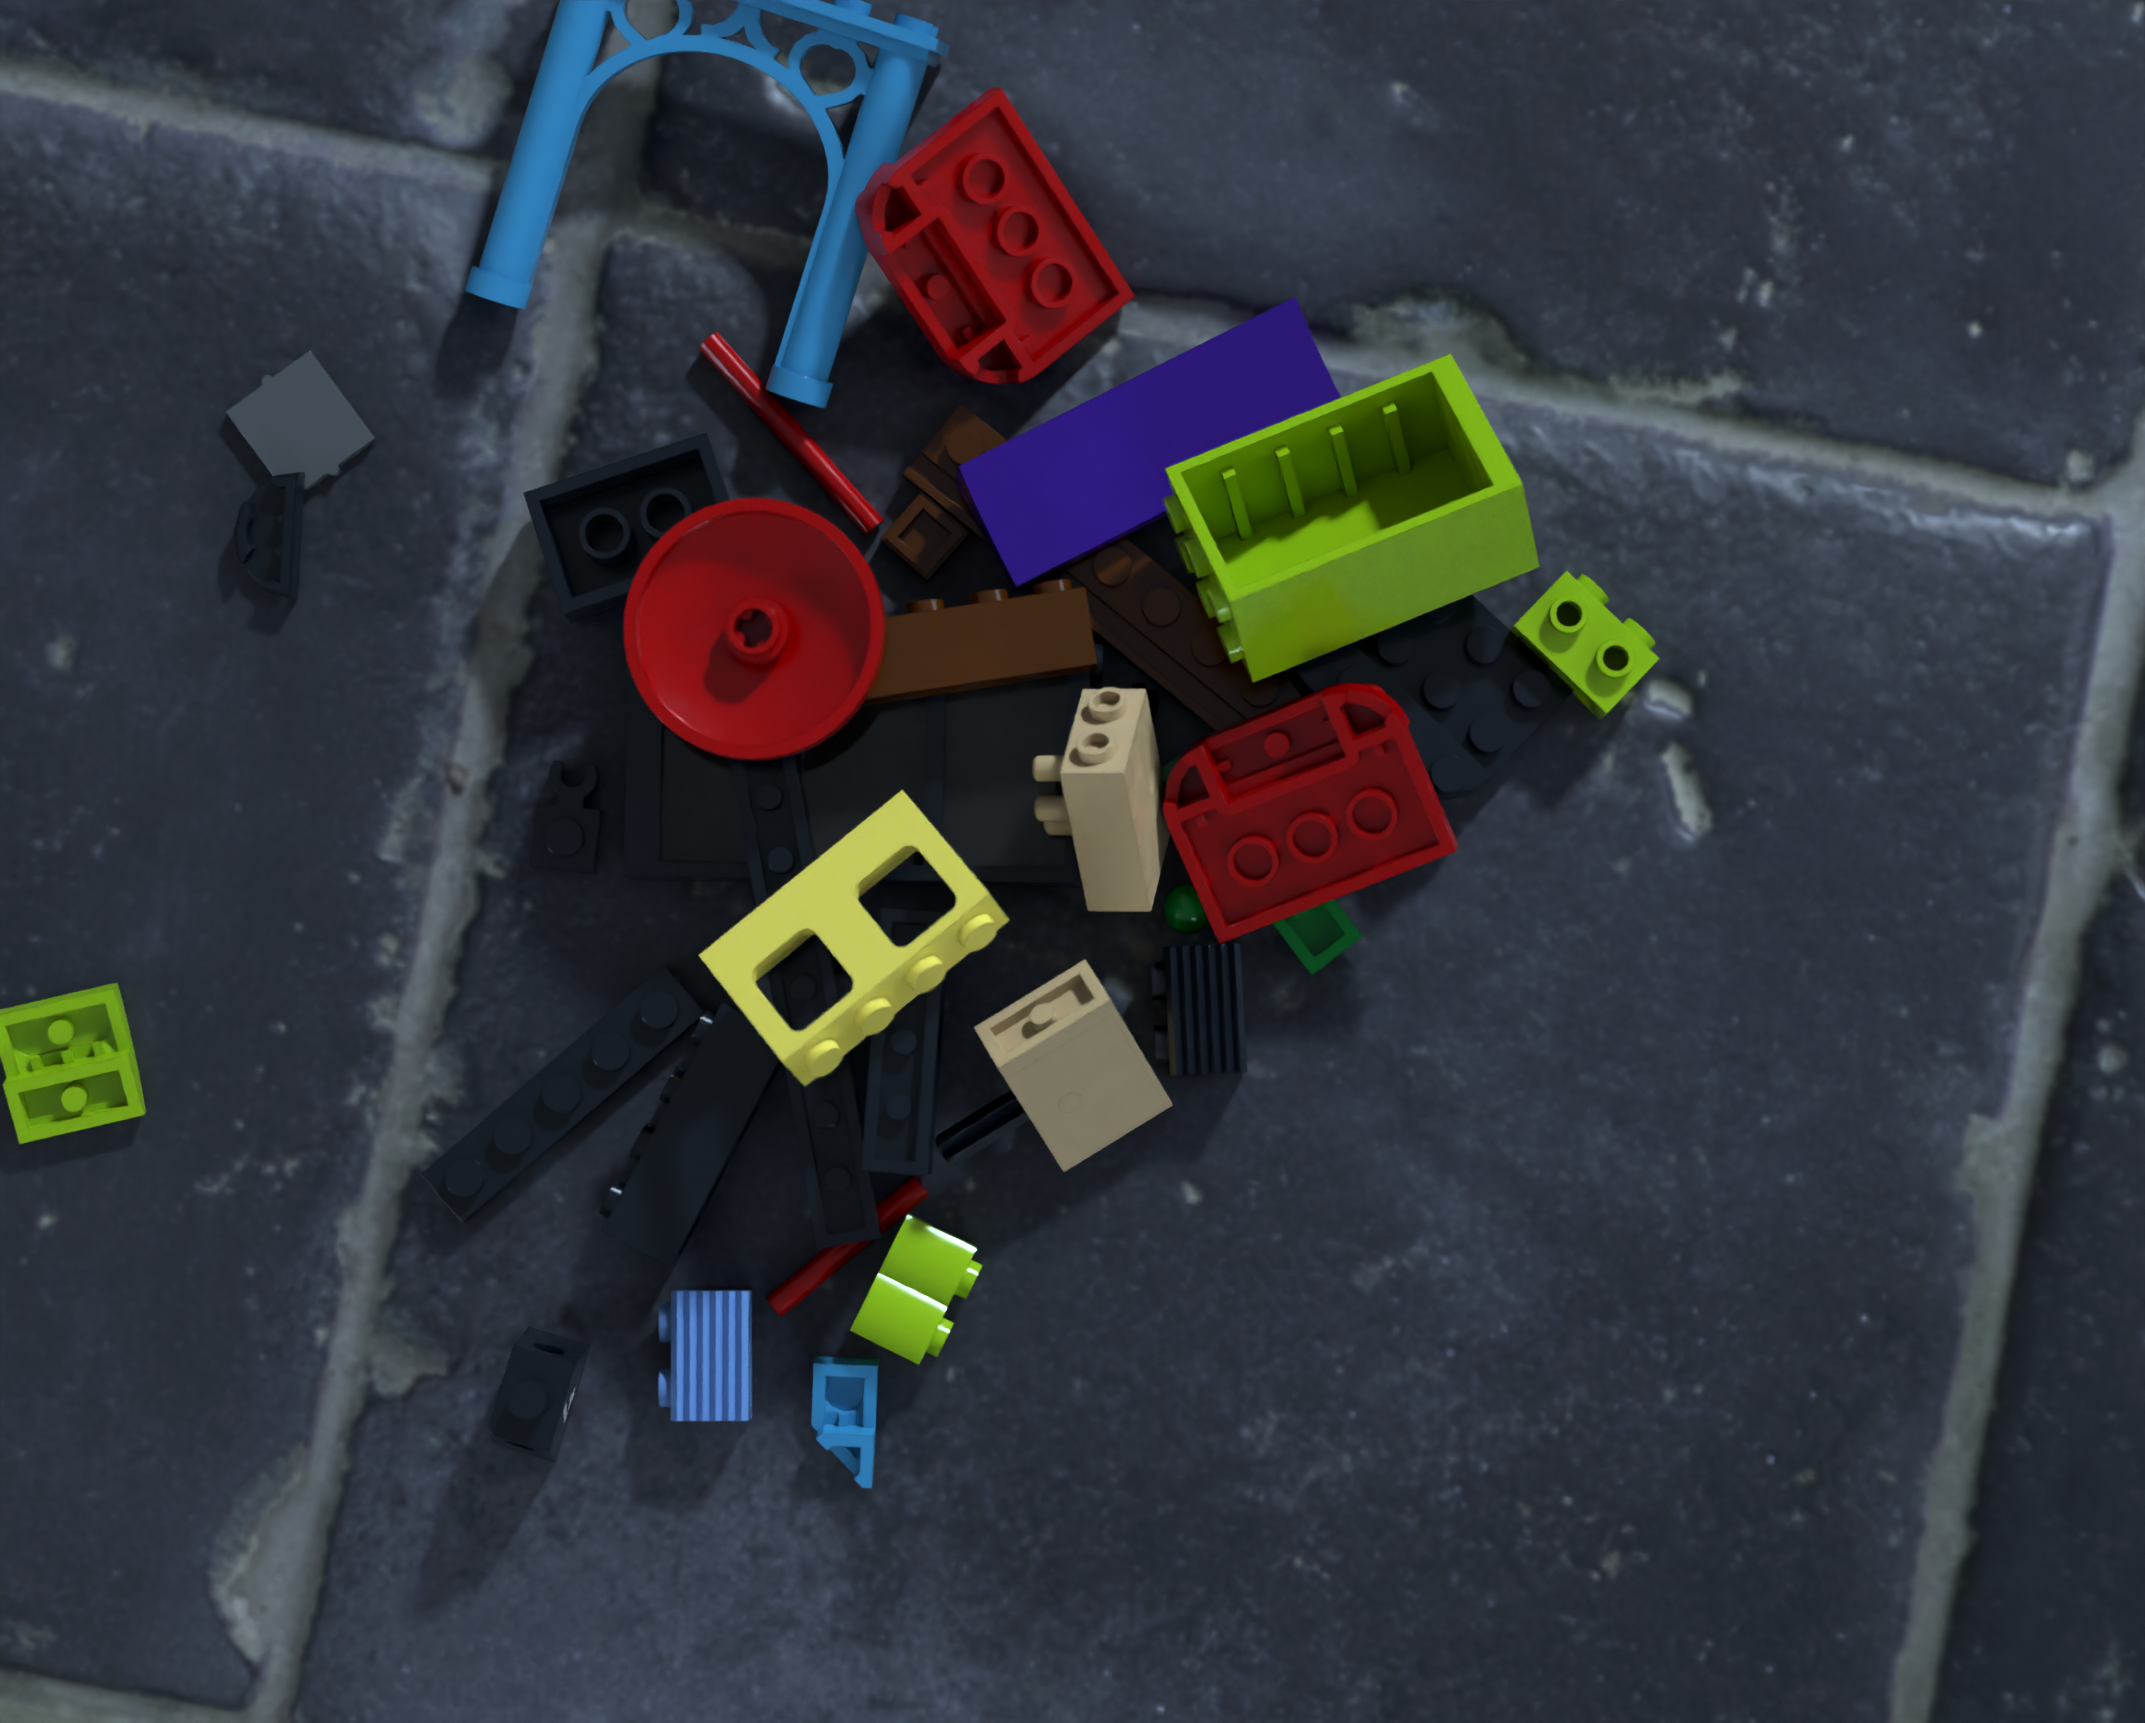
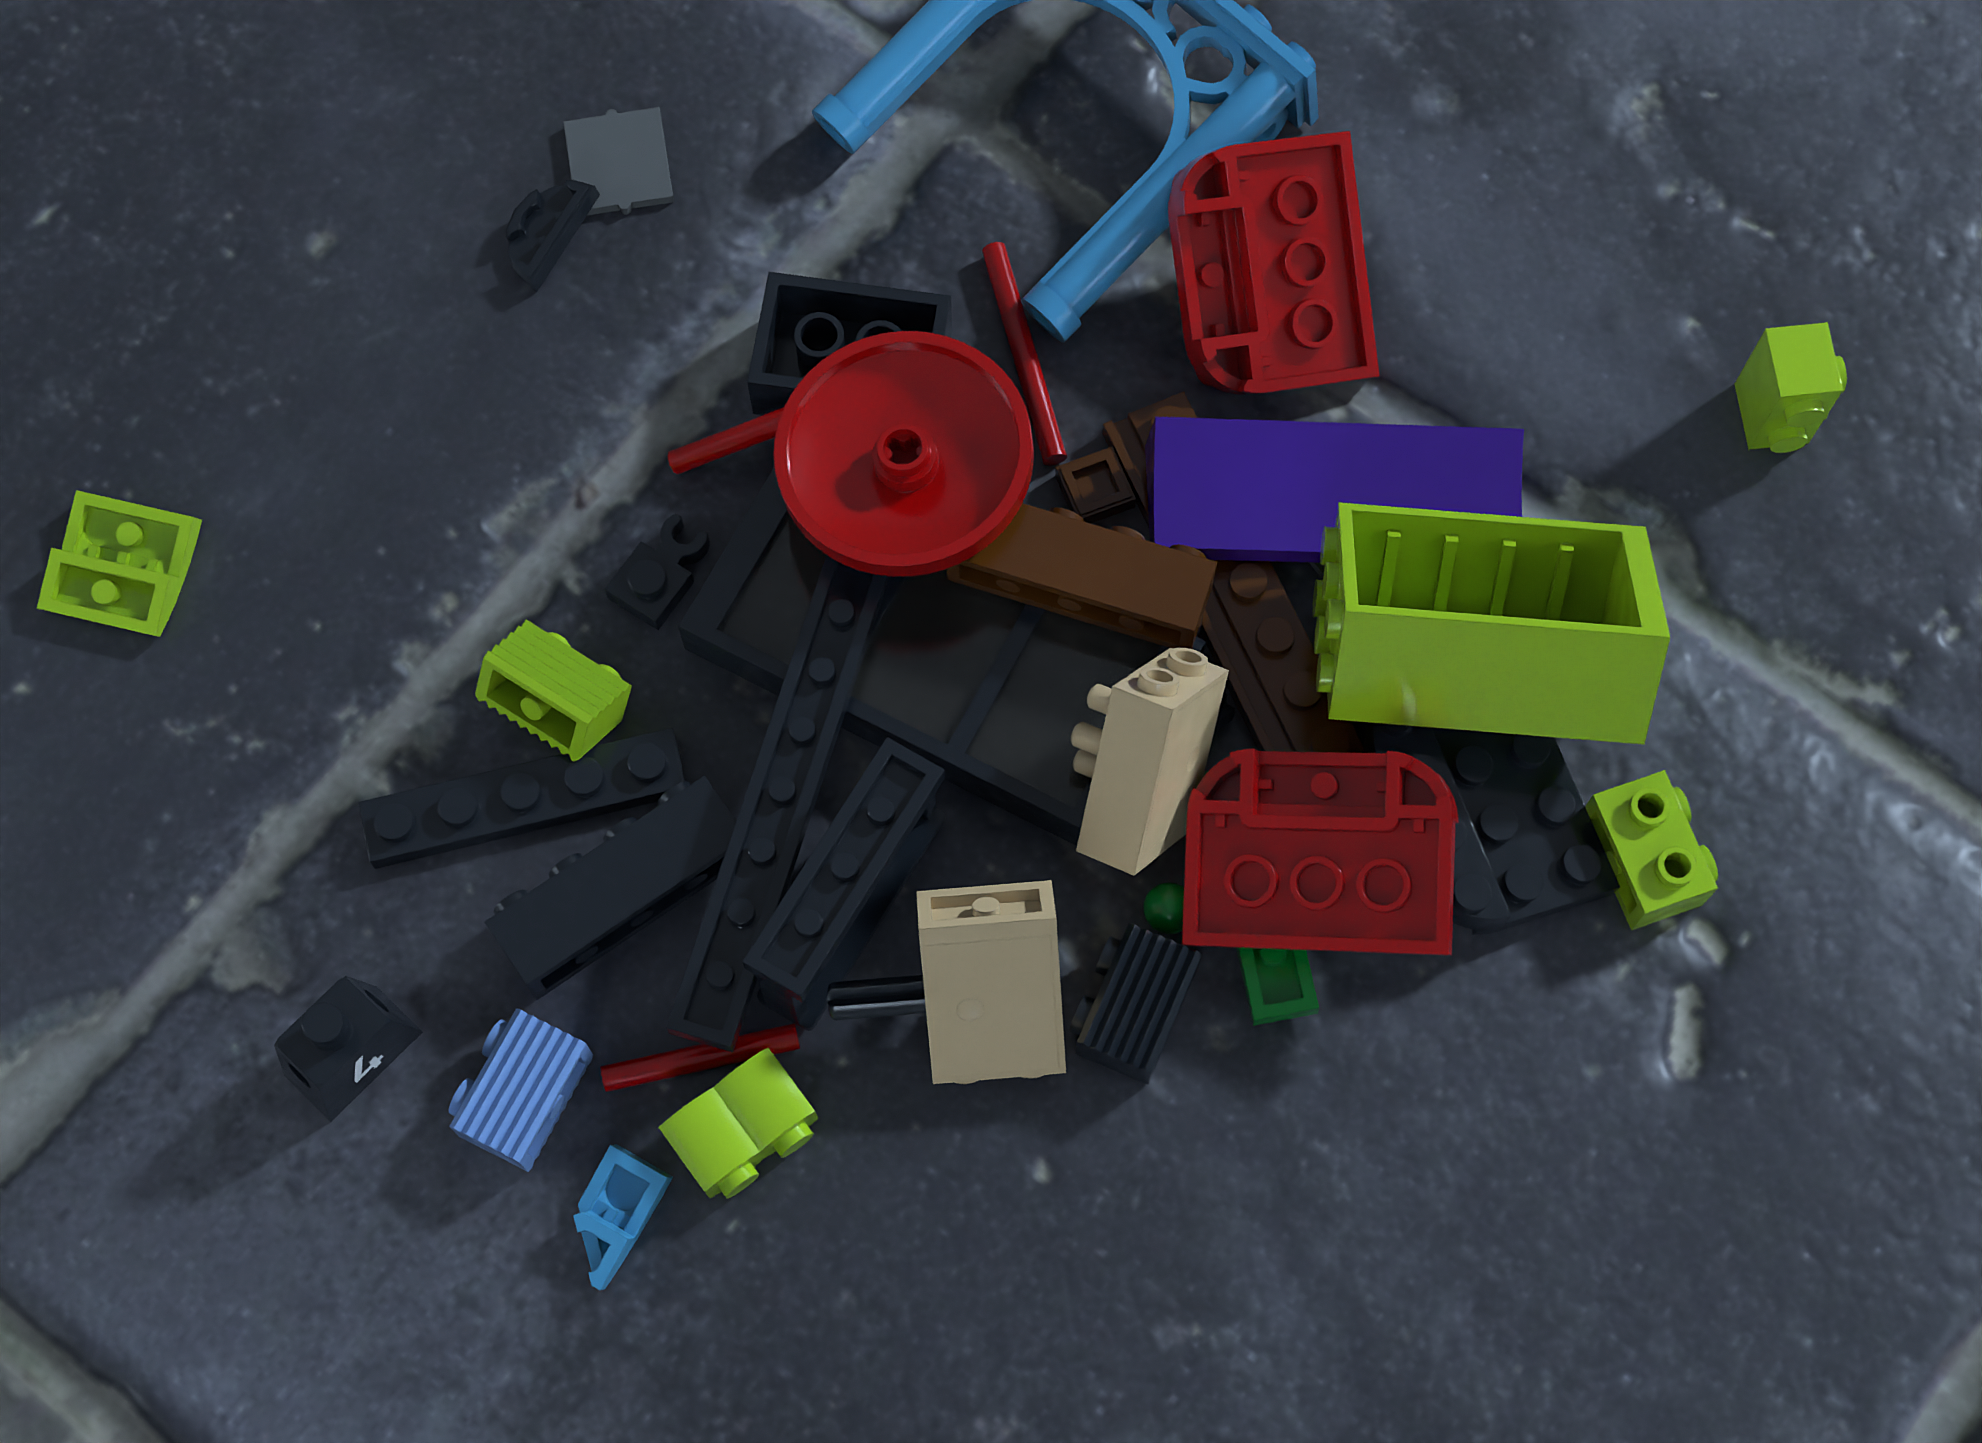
camera: 25 degrees right, 15 degrees down
light yellow window [699,790,1009,1087] -> none
none -> lime brick [475,619,632,761]
none -> red bar [668,407,784,474]
none -> lime brick [1735,322,1847,453]

